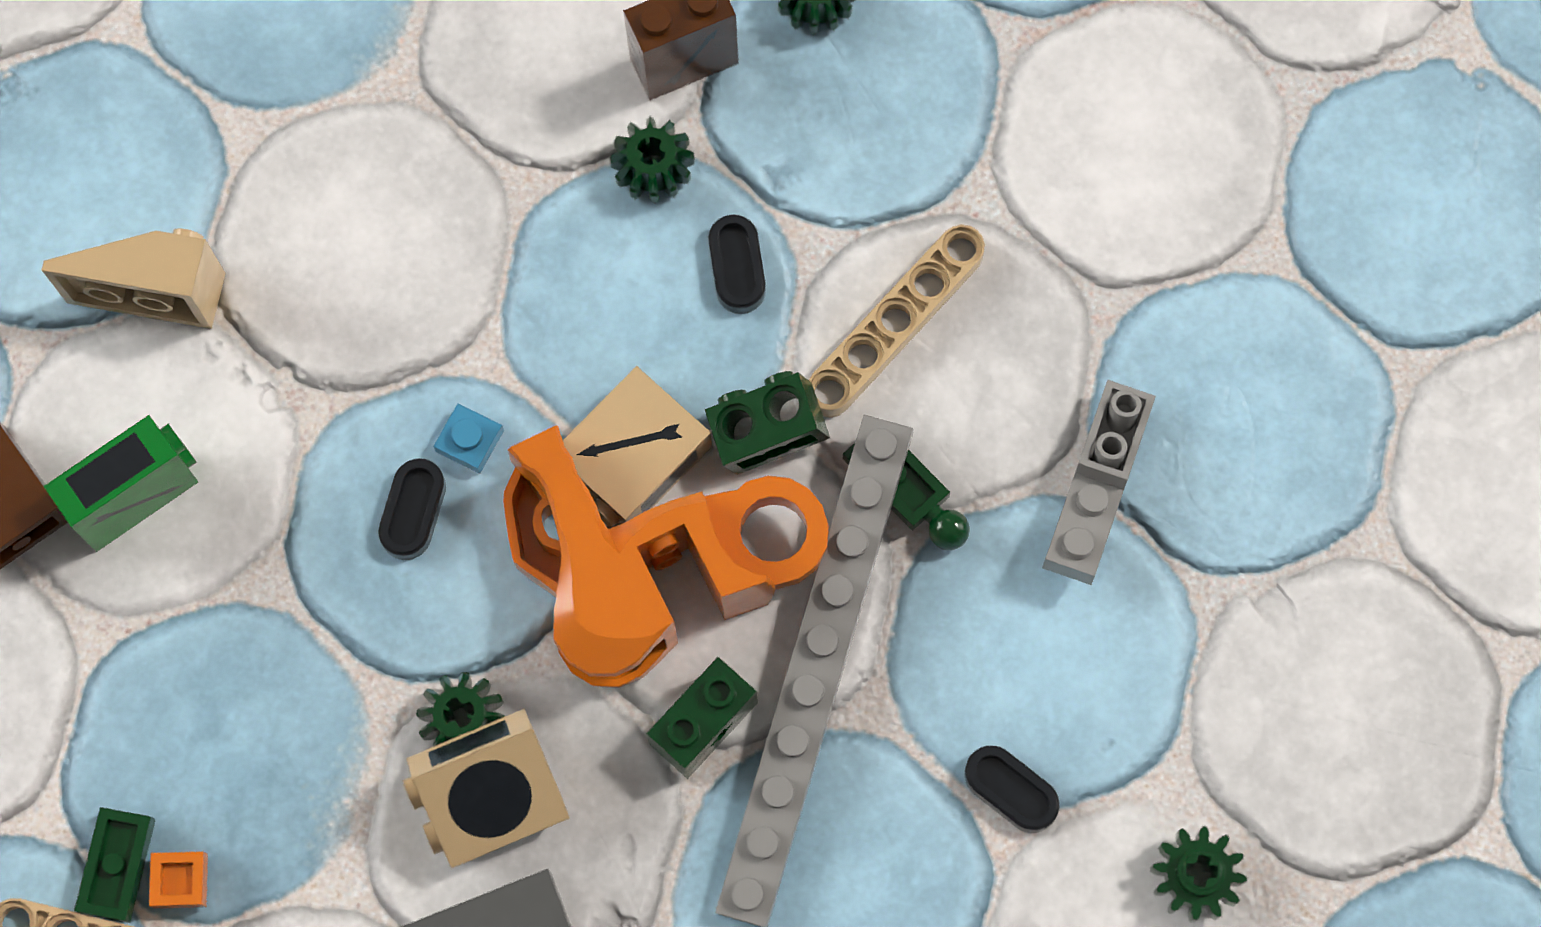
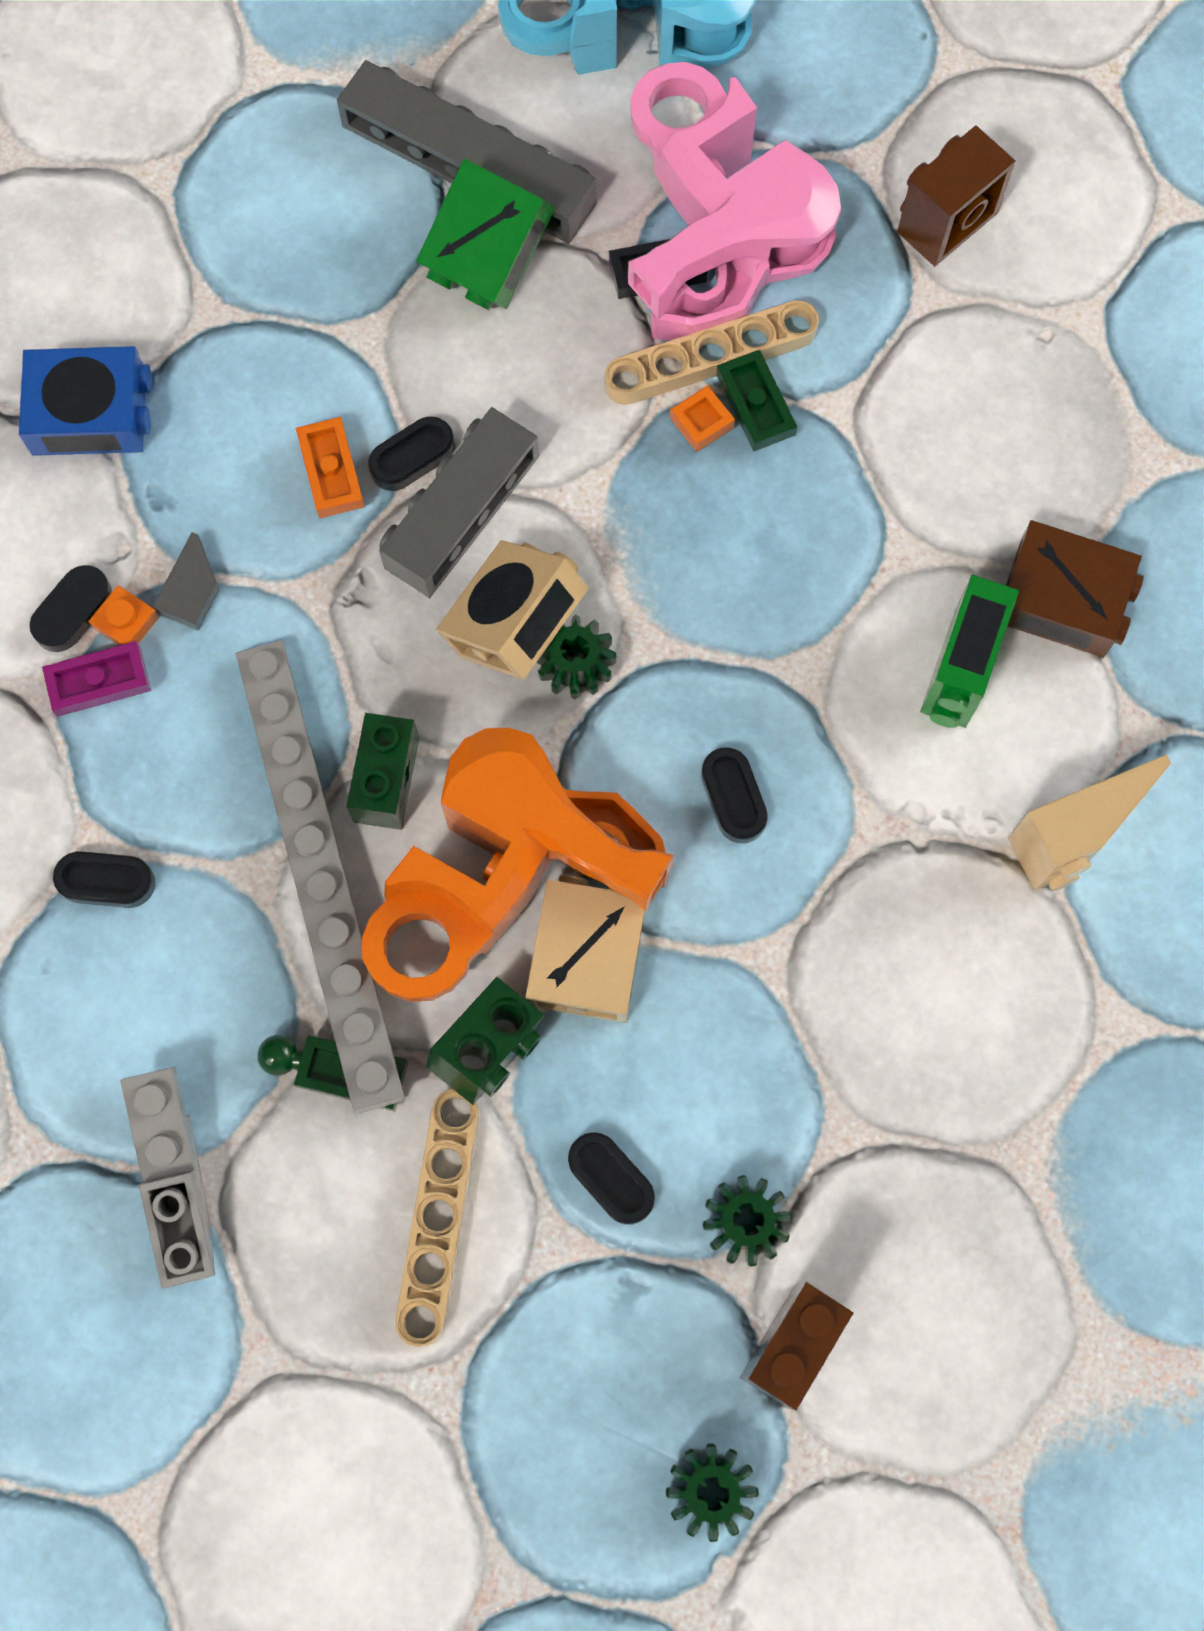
camera: 145 degrees right, 0 degrees up
dark azure plate [433,403,504,474] -> none

